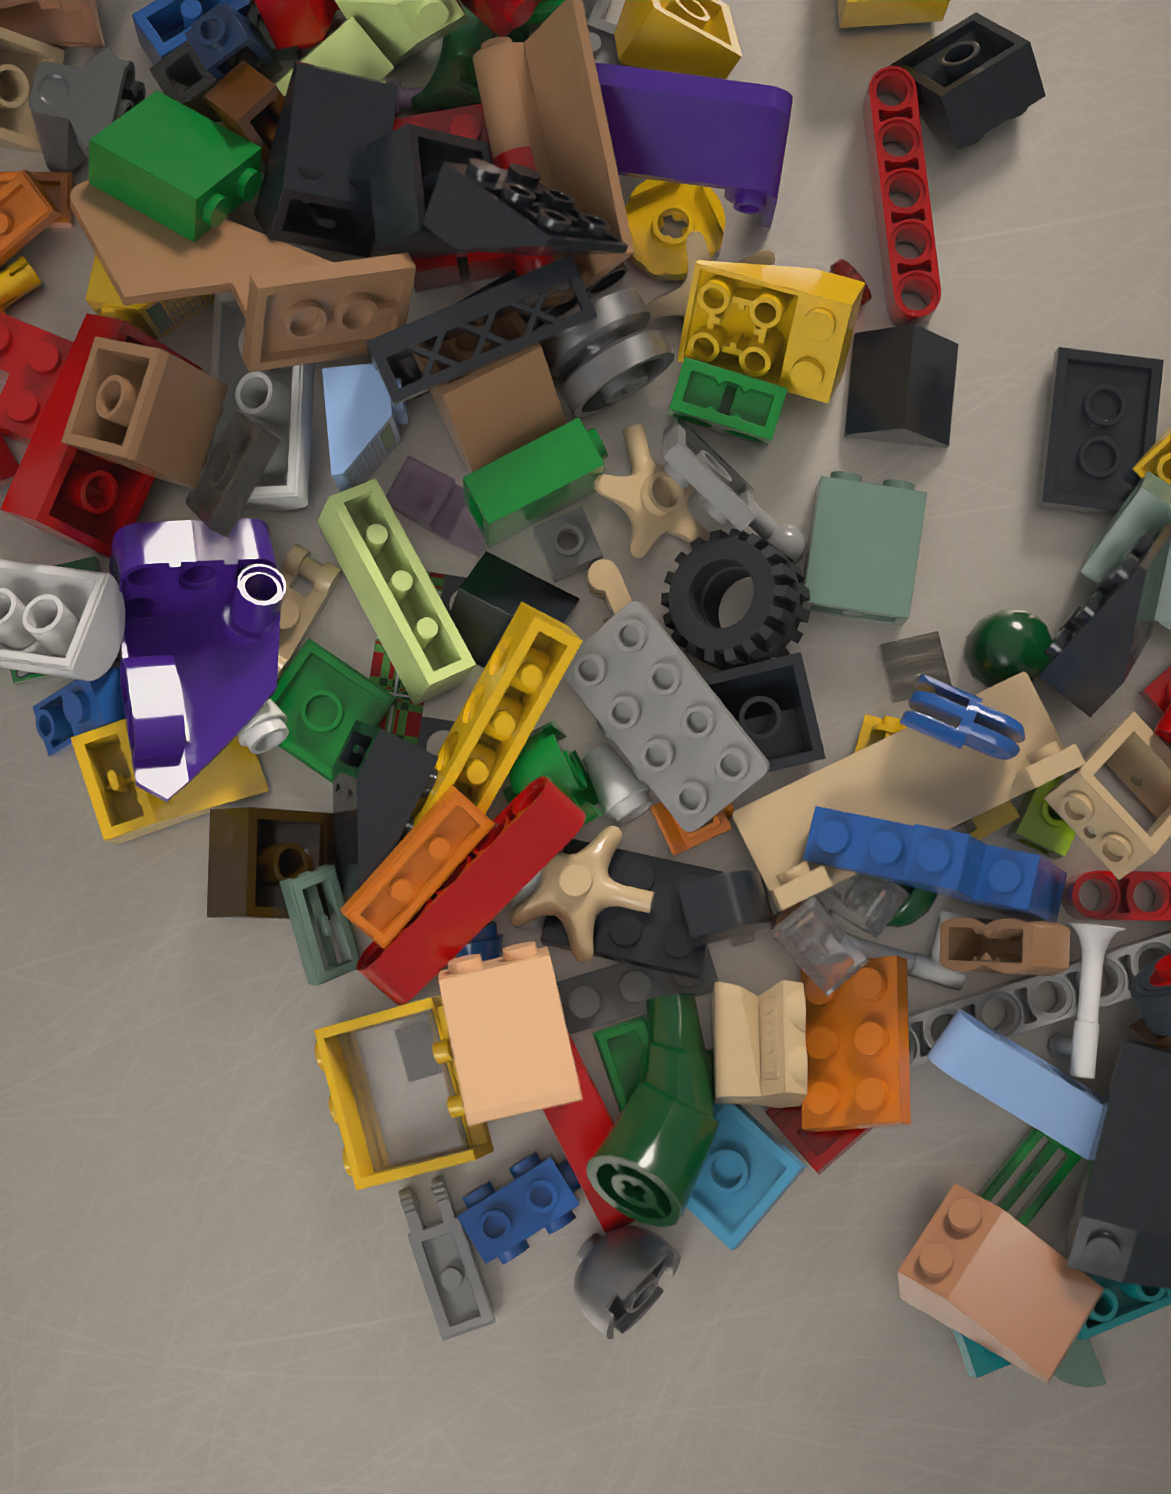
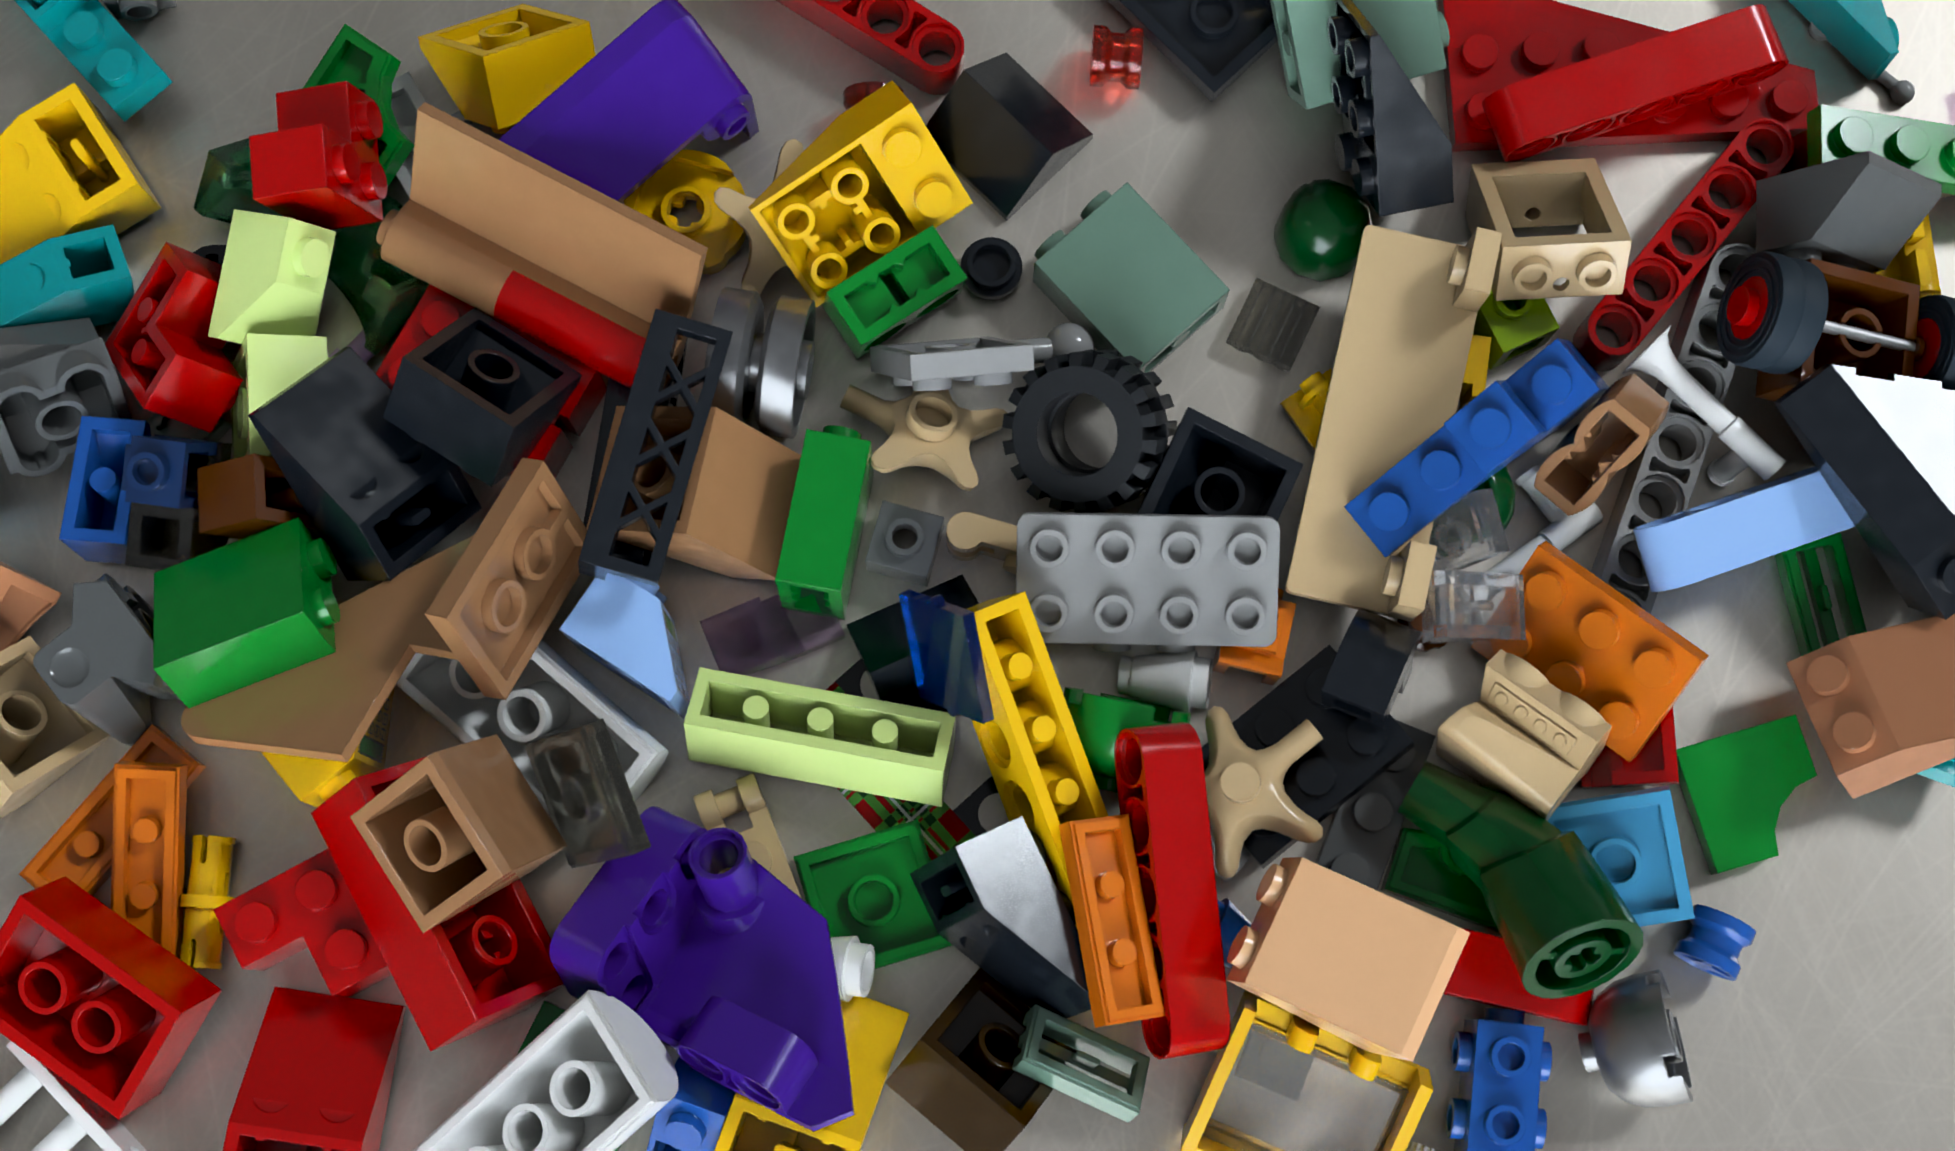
camera: 55 degrees left, 5 degrees down
black slope [422,158,628,256] -> none
blue arm [899,674,1025,760] -> none
none -> piece [899,589,994,724]
none -> black plate [960,237,1022,300]
none -> clear red wheel [1089,25,1143,90]
none -> blue wheel [1673,904,1756,981]
none -> green tile [1677,714,1817,875]

